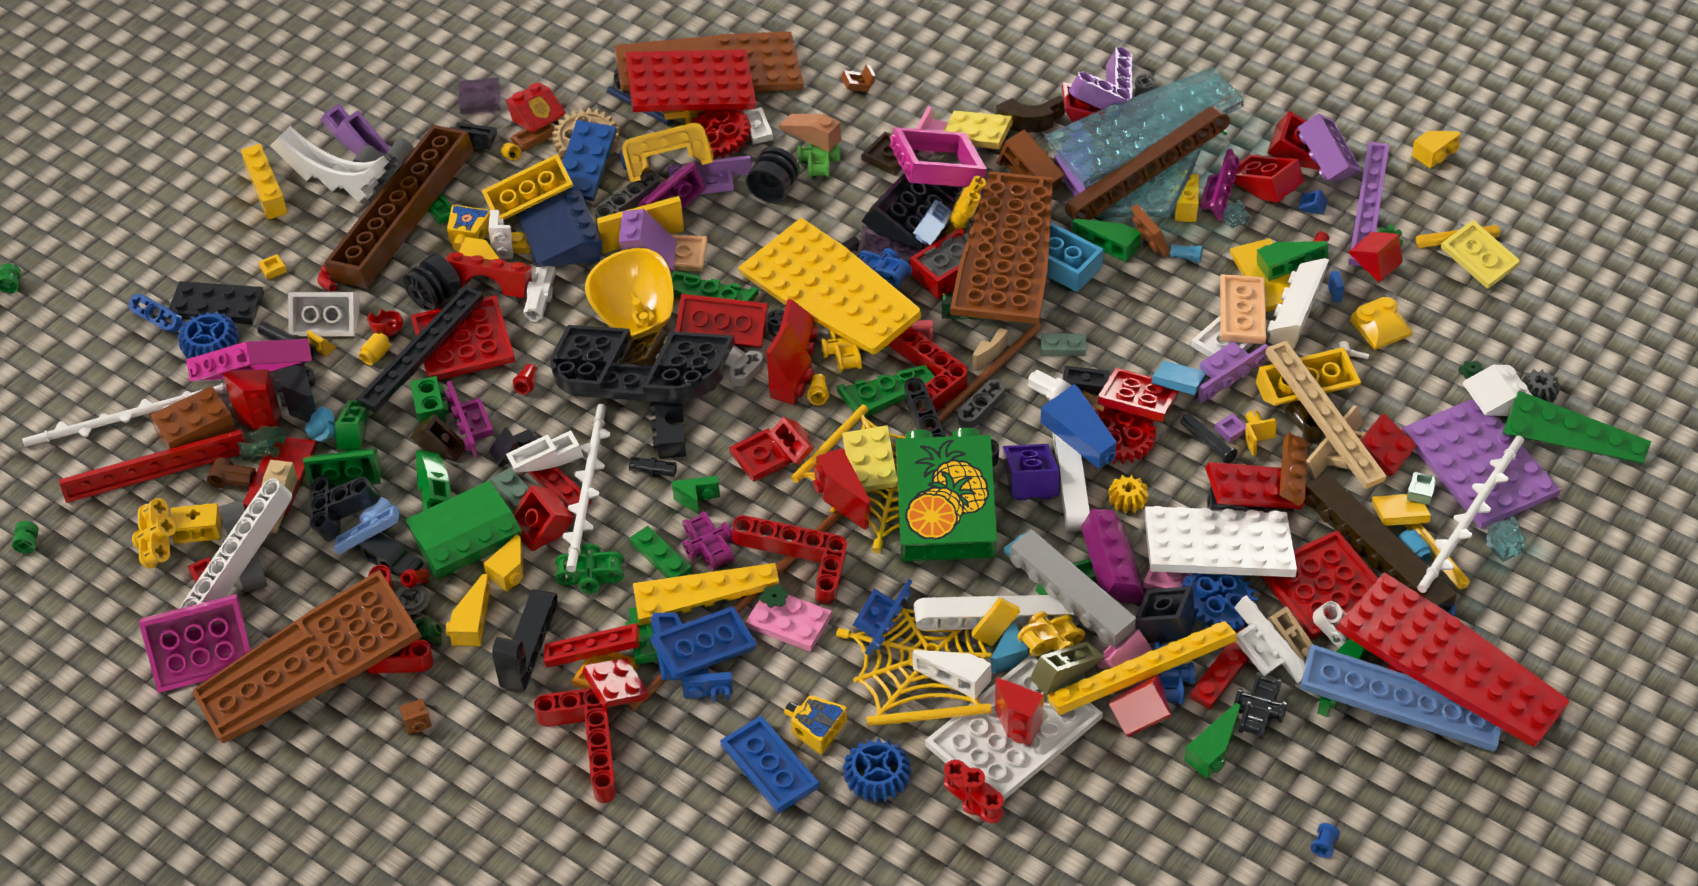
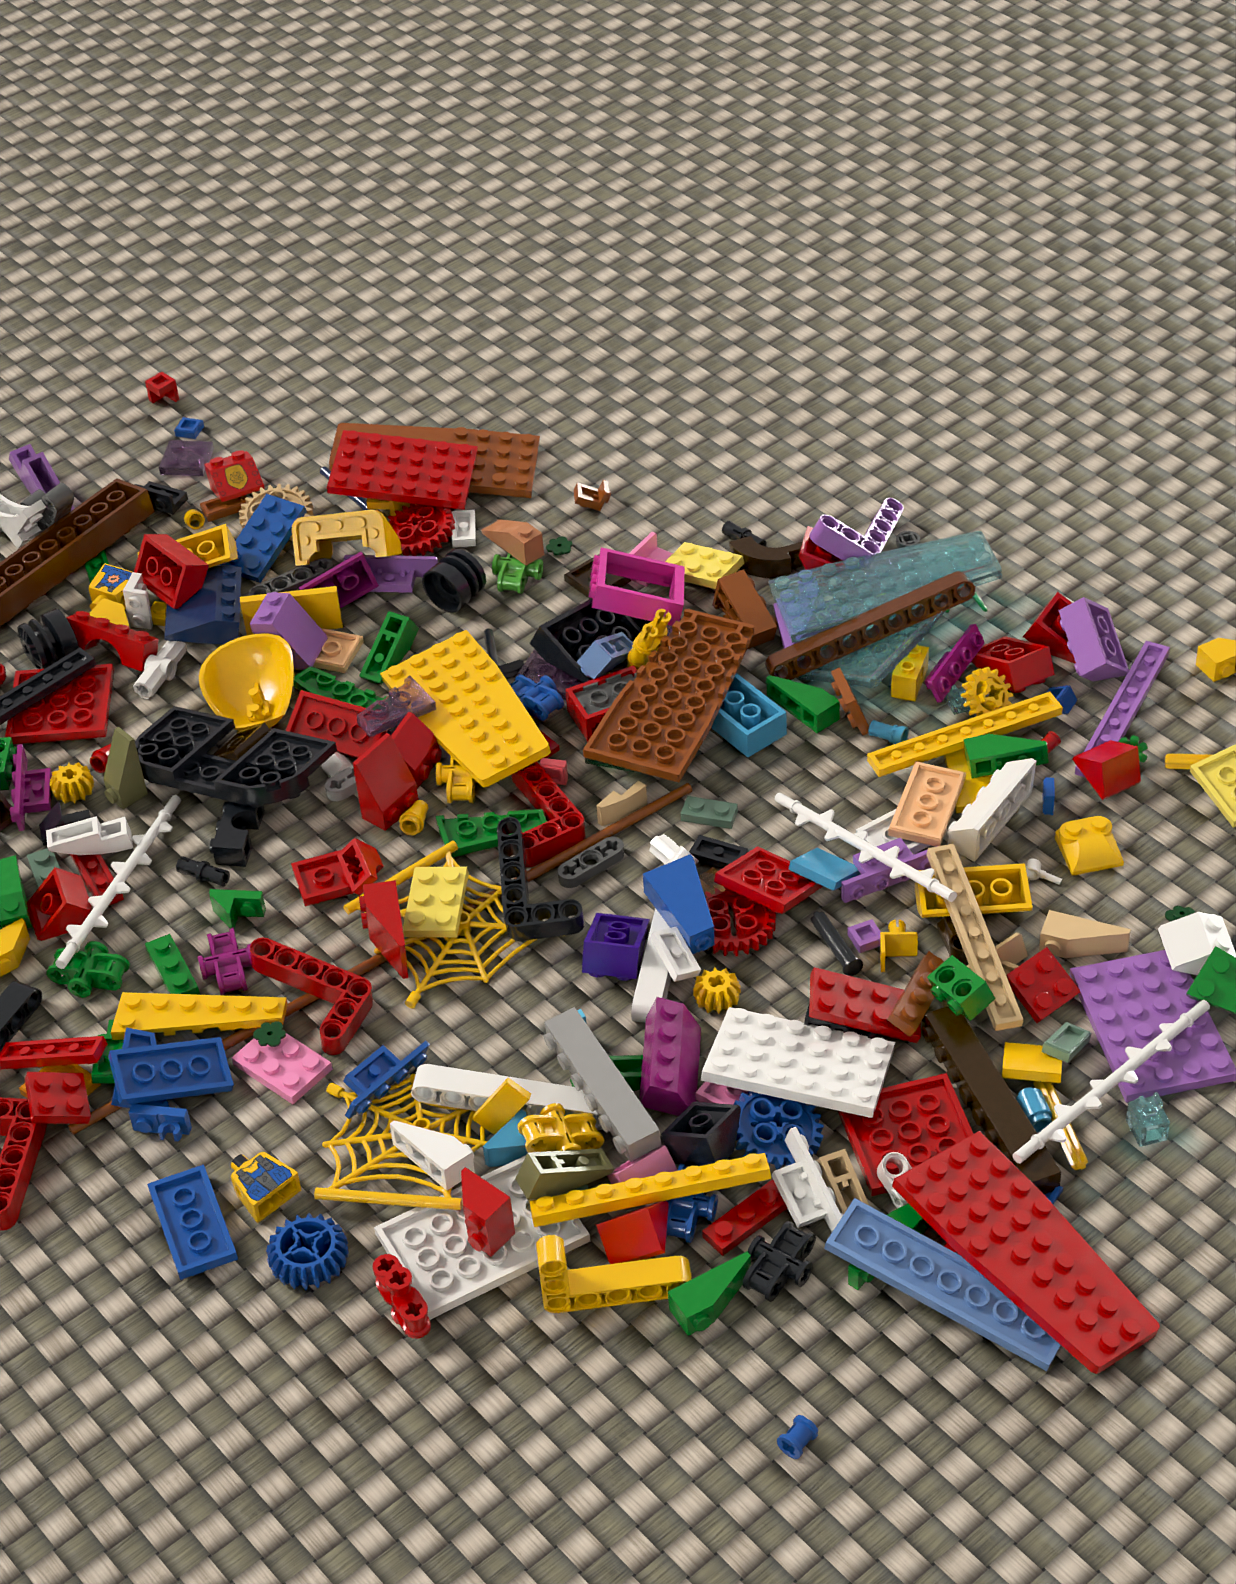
camera: 15 degrees right, 5 degrees down
brick [896,428,997,562] -> none
none -> yellow gear [50,762,94,804]
none -> olive slope [103,727,148,810]
none -> red slope [134,534,209,609]
none -> red panel [145,372,179,403]
none -> blue tile [174,417,204,439]
none -> wing [357,676,436,737]
none -> green slope [359,611,419,685]
none -> black bar [484,628,499,668]
none -> yellow beam [536,1235,692,1313]
none -> dark green plant [546,536,573,555]
none -> white plate [650,926,701,982]
none -> black pin [722,521,767,547]
none -> white plant [775,793,957,902]
none -> yellow plate [867,692,1063,777]
none -> green brick [927,955,996,1021]
none -> yellow gear [961,667,1013,717]
none -> tan slope [1039,910,1131,958]

